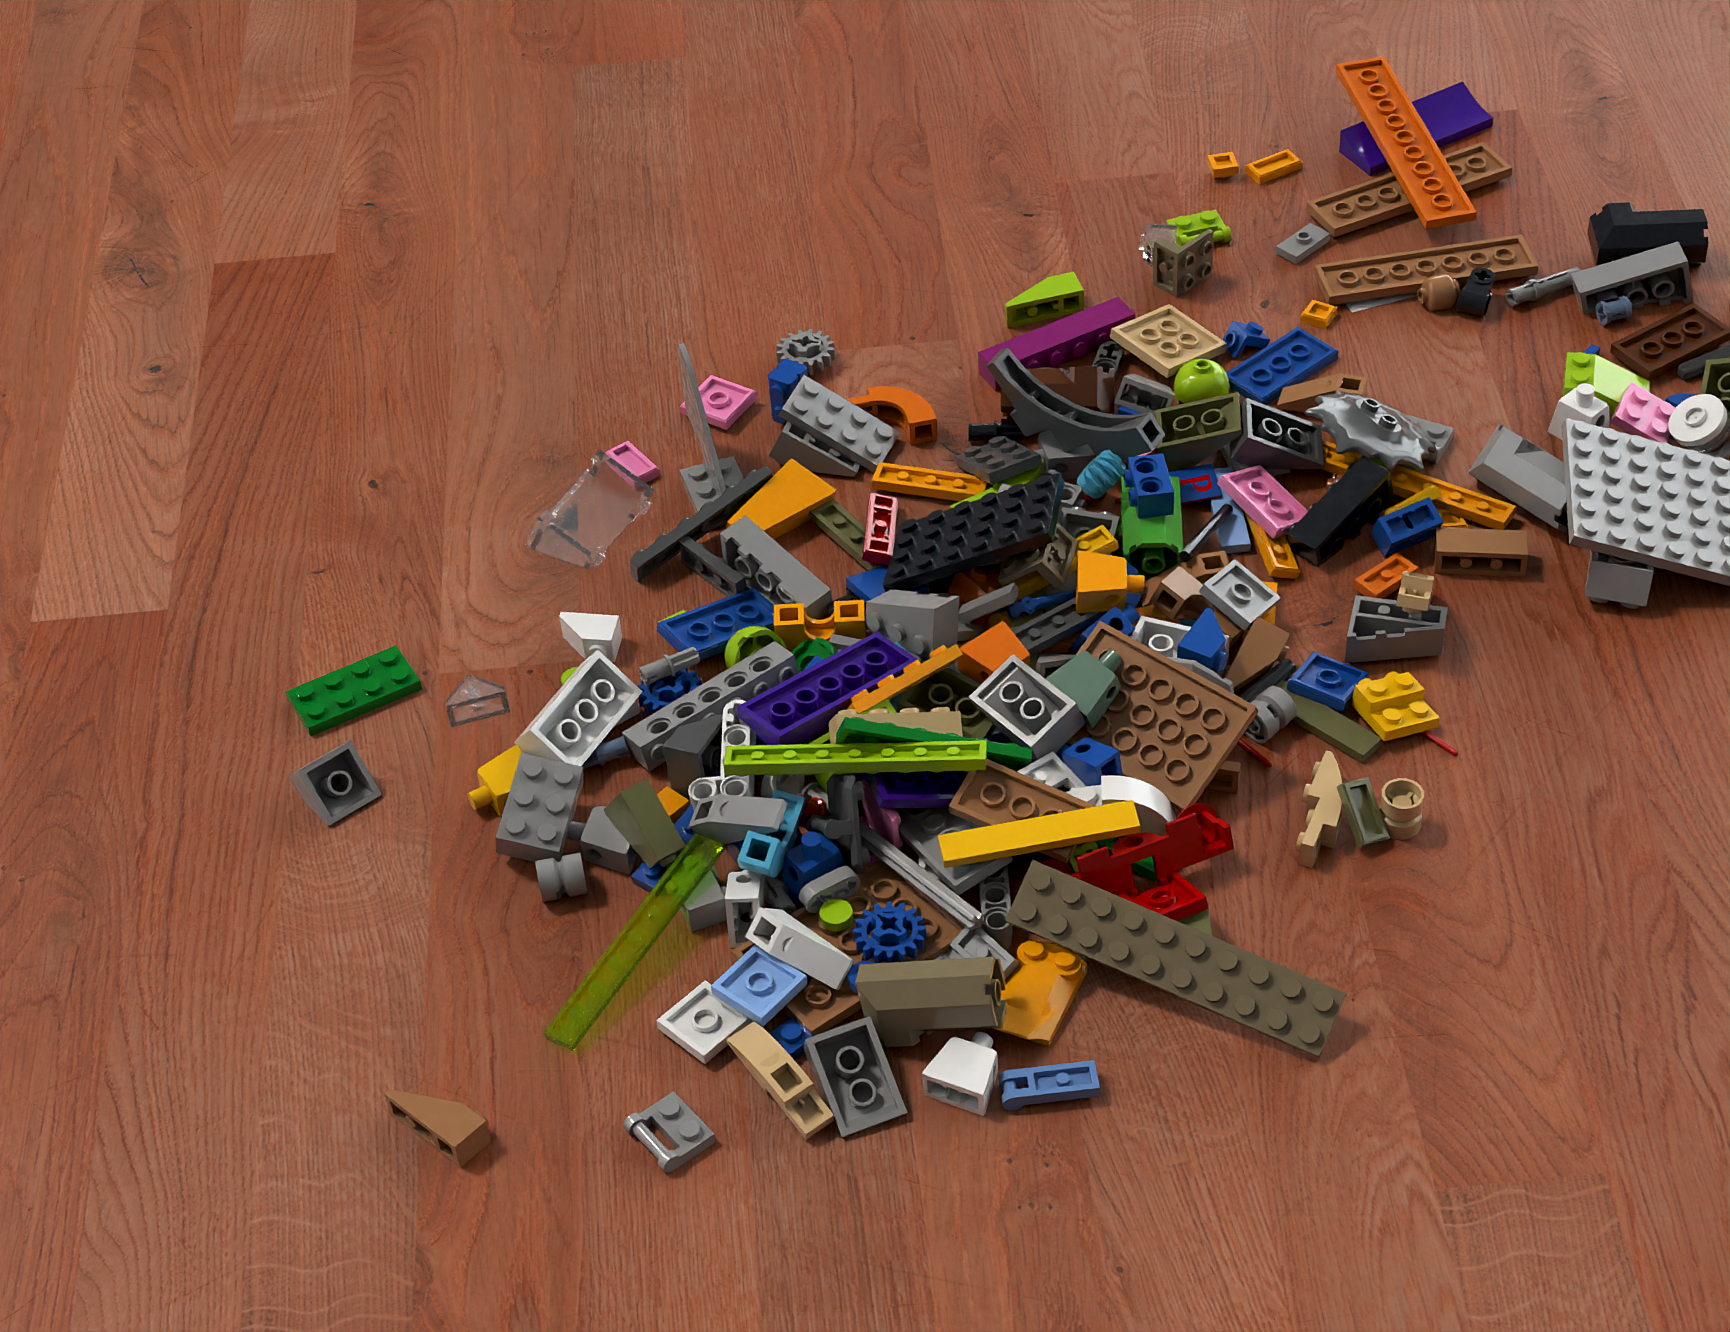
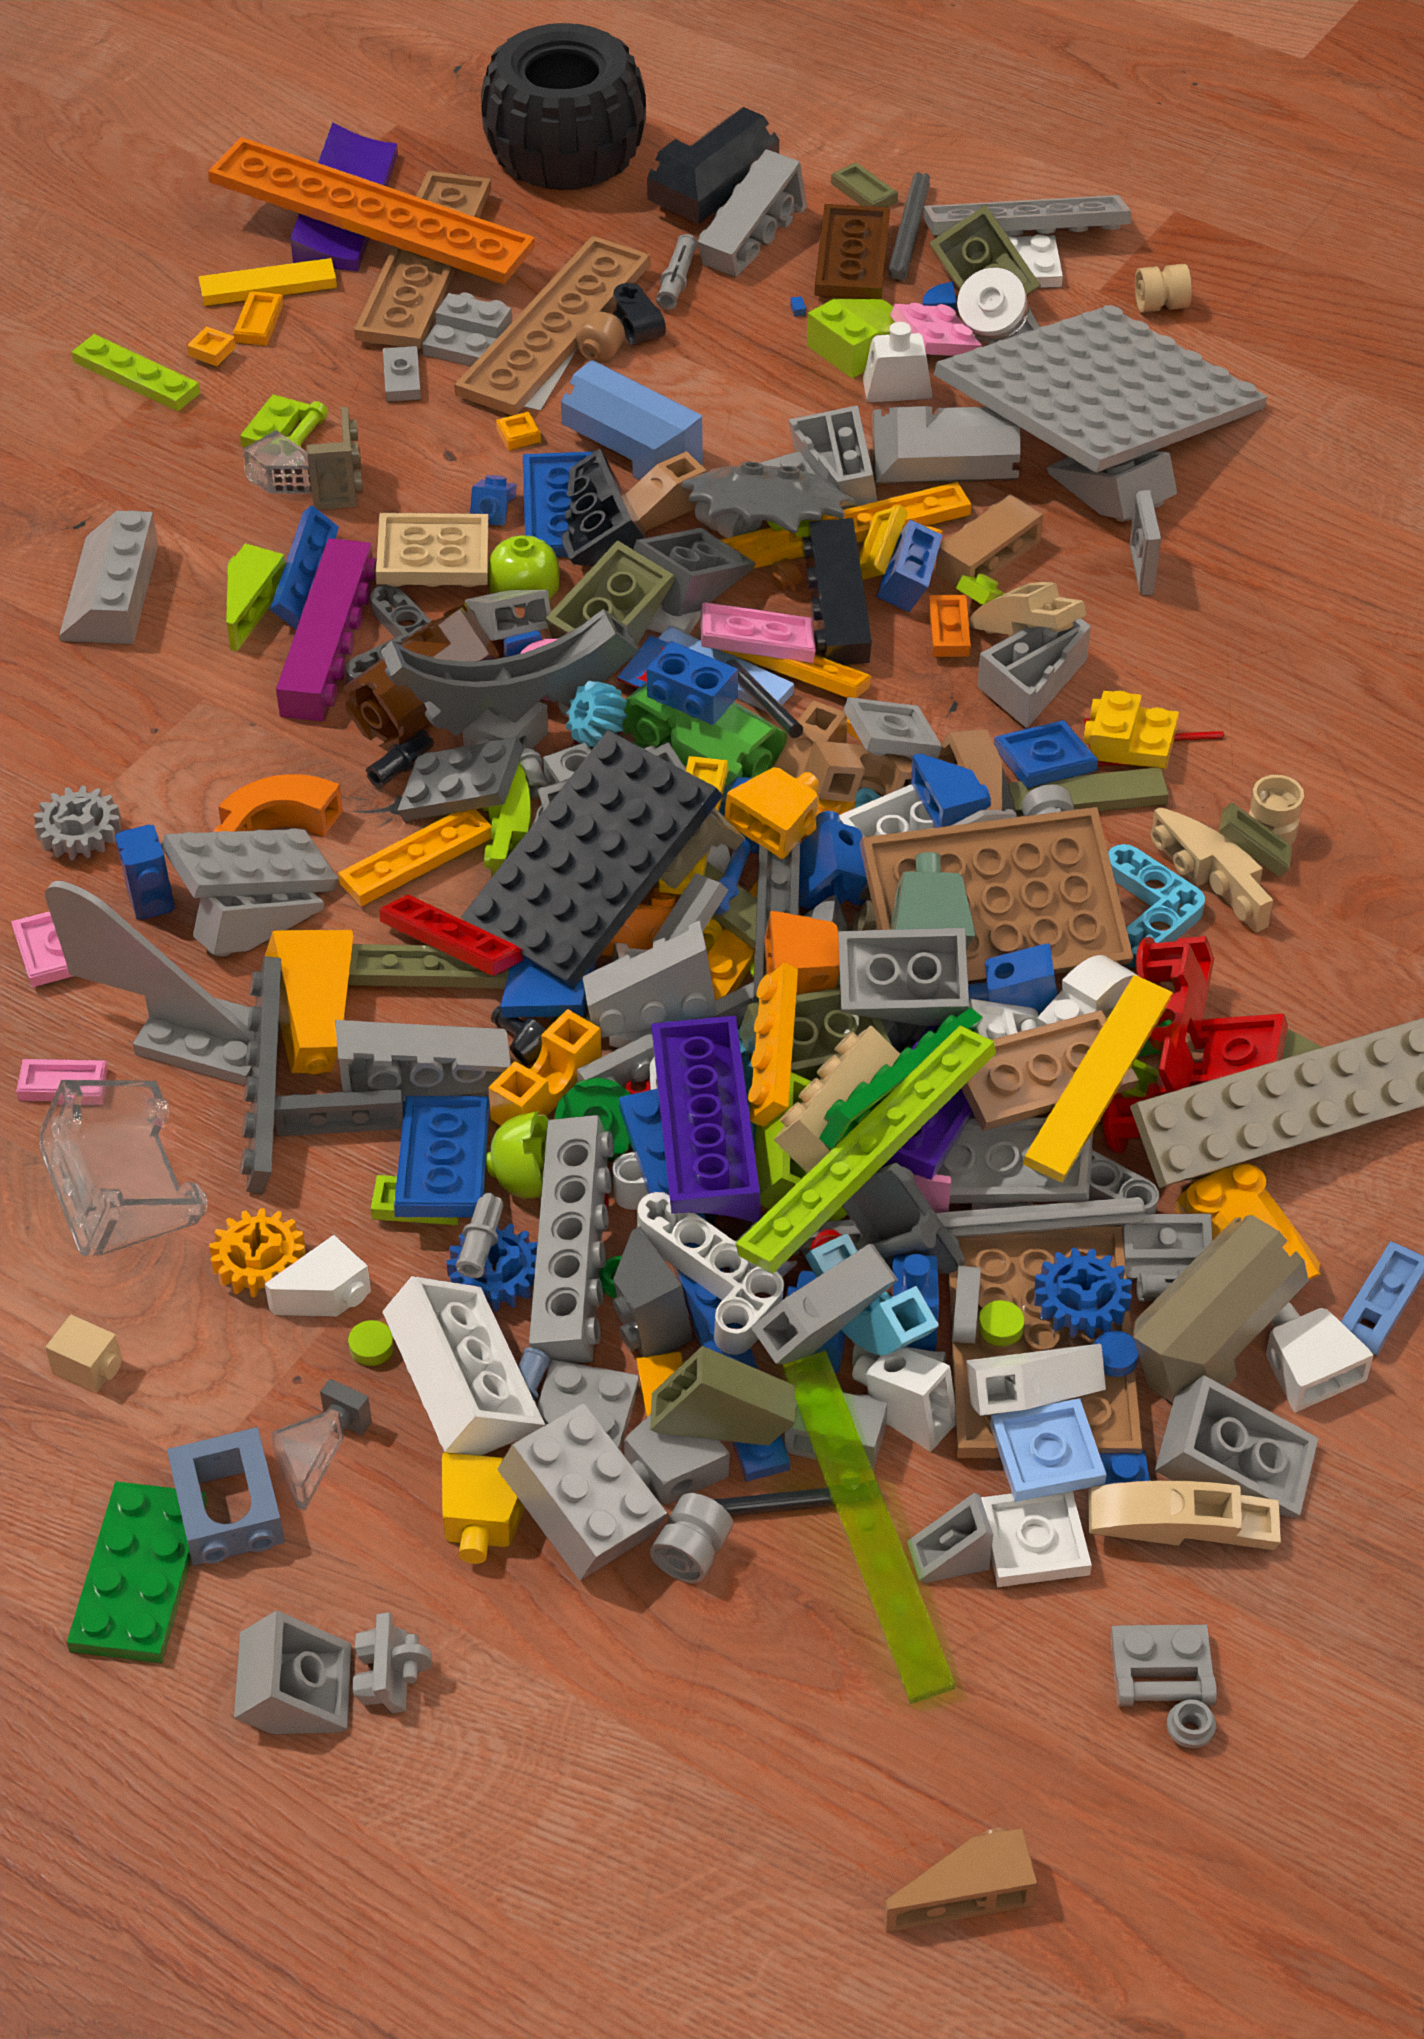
camera: 55 degrees left, 5 degrees up
sand blue bush [1596,296,1632,326] -> none
none -> tan brick [45,1315,122,1393]
none -> light grey slope [59,510,158,644]
none -> lime plate [71,334,200,412]
none -> sand blue panel [167,1427,285,1566]
none -> yellow tile [198,258,337,306]
none -> light orange gear [209,1208,306,1297]
none -> blue plate [270,505,339,630]
none -> dark grey plate [320,1379,372,1435]
none -> light grey hips [353,1612,432,1714]
none -> light grey plate [422,292,512,366]
none -> black tyre [481,23,646,190]
none -> light grey plate [537,1359,639,1451]
none -> medium blue brick [561,360,703,480]
none -> black wedge [562,449,648,567]
none -> black bar [713,1482,879,1516]
none -> light grey wedge [788,405,878,510]
none -> light grey slope [907,1493,993,1583]
none -> lime plate [956,574,1005,605]
none -> medium azure beam [1108,844,1205,968]
none -> light grey tile [1130,490,1161,595]
none -> light grey plate [1166,1699,1216,1748]

